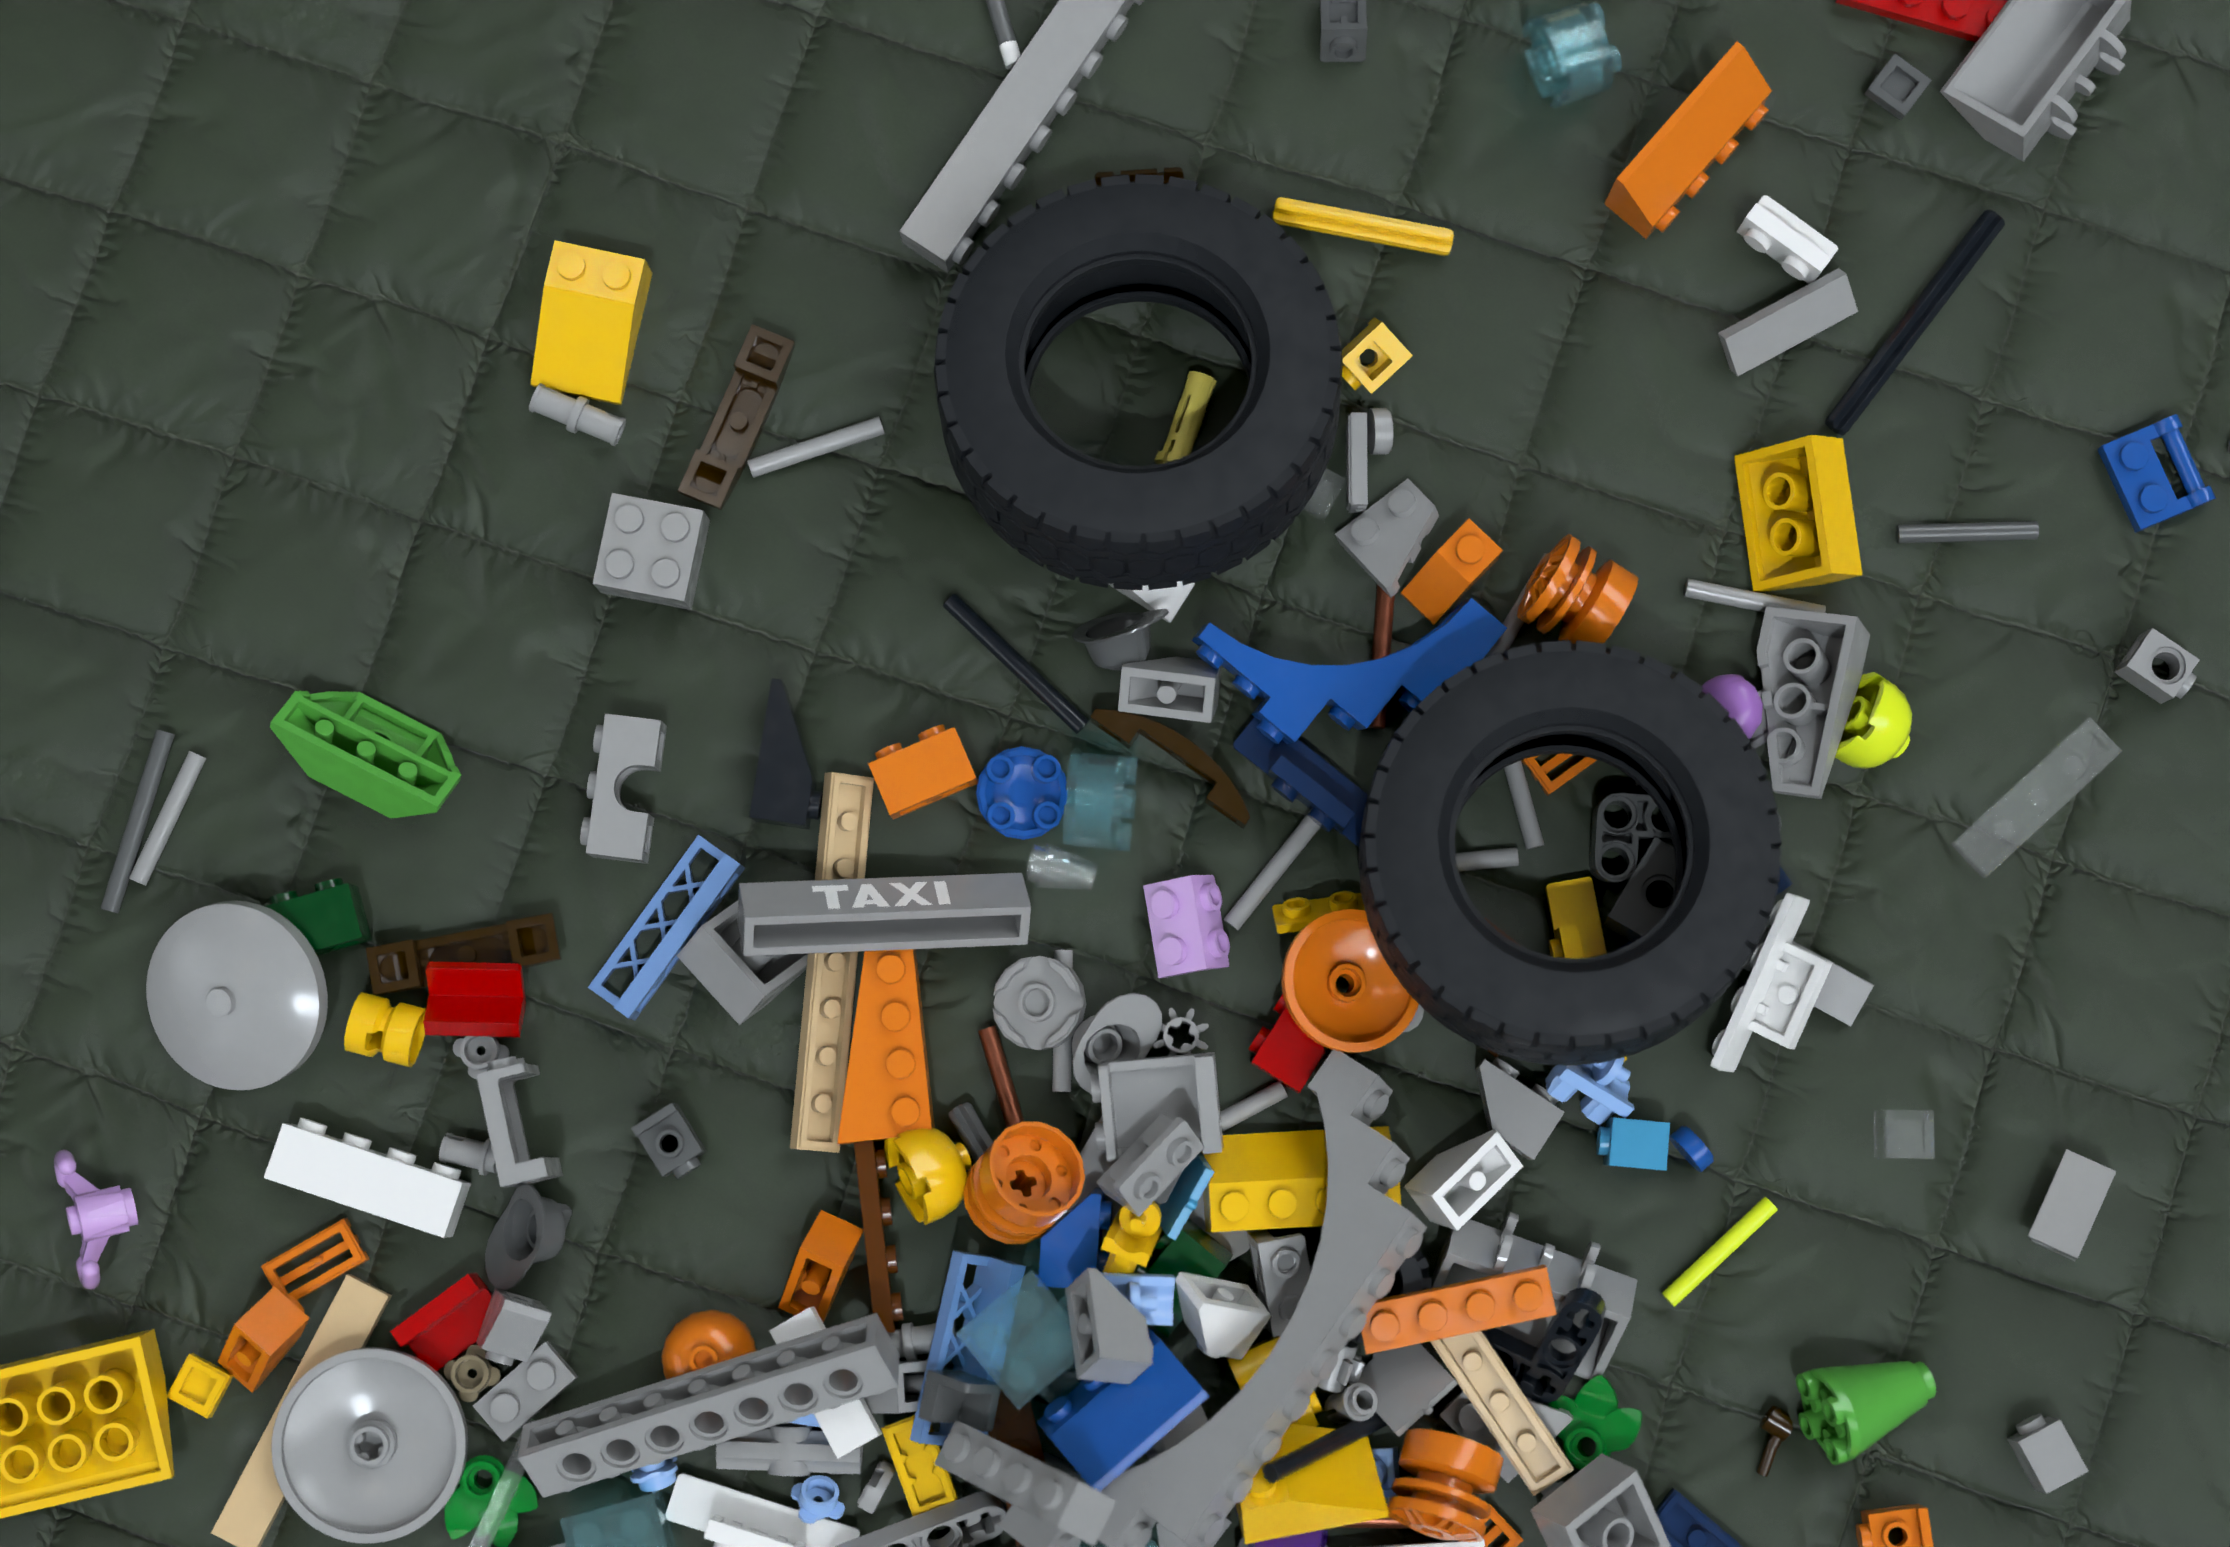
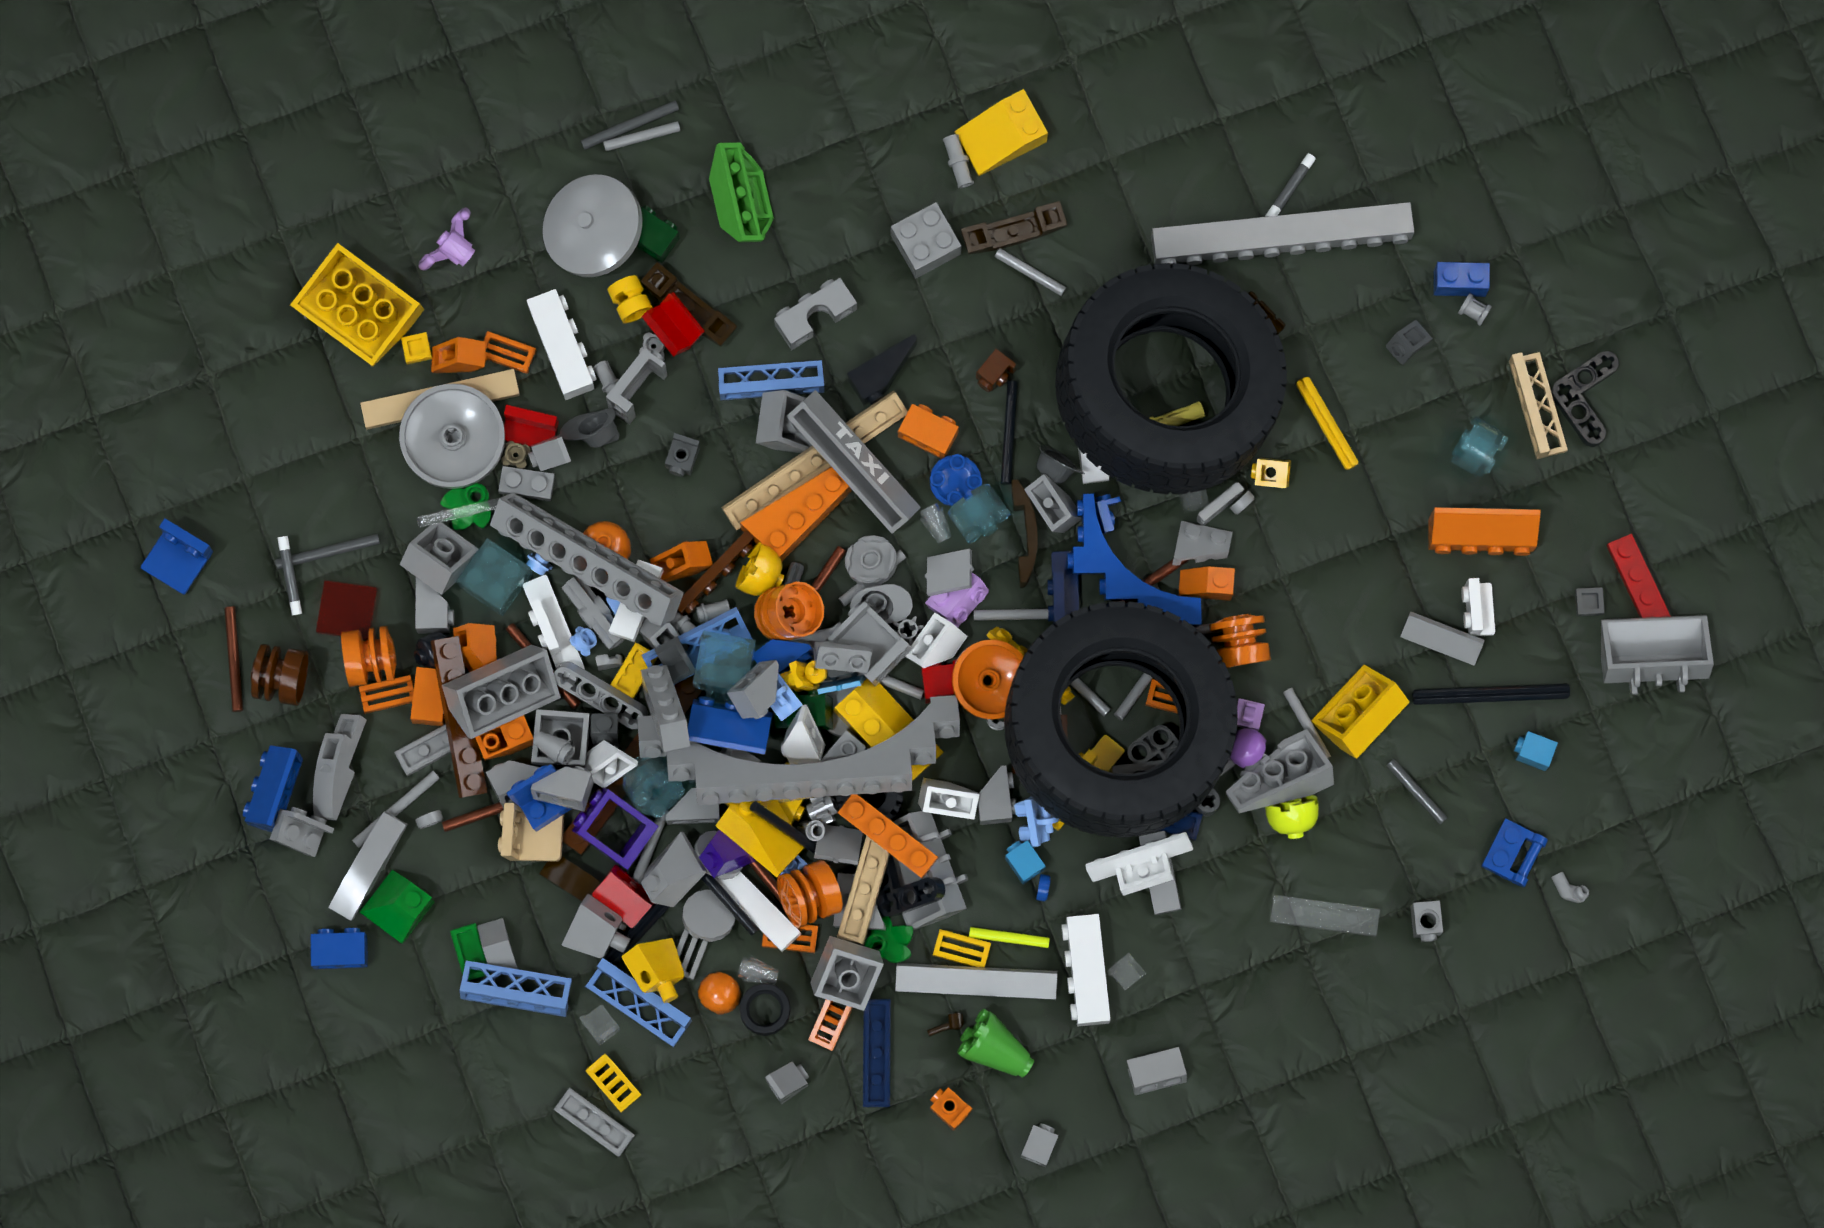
camera: 45 degrees right, 5 degrees down
none -> light grey pin [696,599,730,623]
none -> light grey tile [895,963,1057,999]
none -> white slope [905,613,968,668]
none -> light grey piece [925,548,974,596]
none -> yellow tile [933,929,991,967]
none -> reddish brown brick [976,349,1016,392]
none -> white brick [1061,914,1110,1027]
none -> blue bracket [1095,494,1121,535]
none -> lavender tile [1237,698,1265,731]
none -> dark azure brick [1514,731,1558,771]

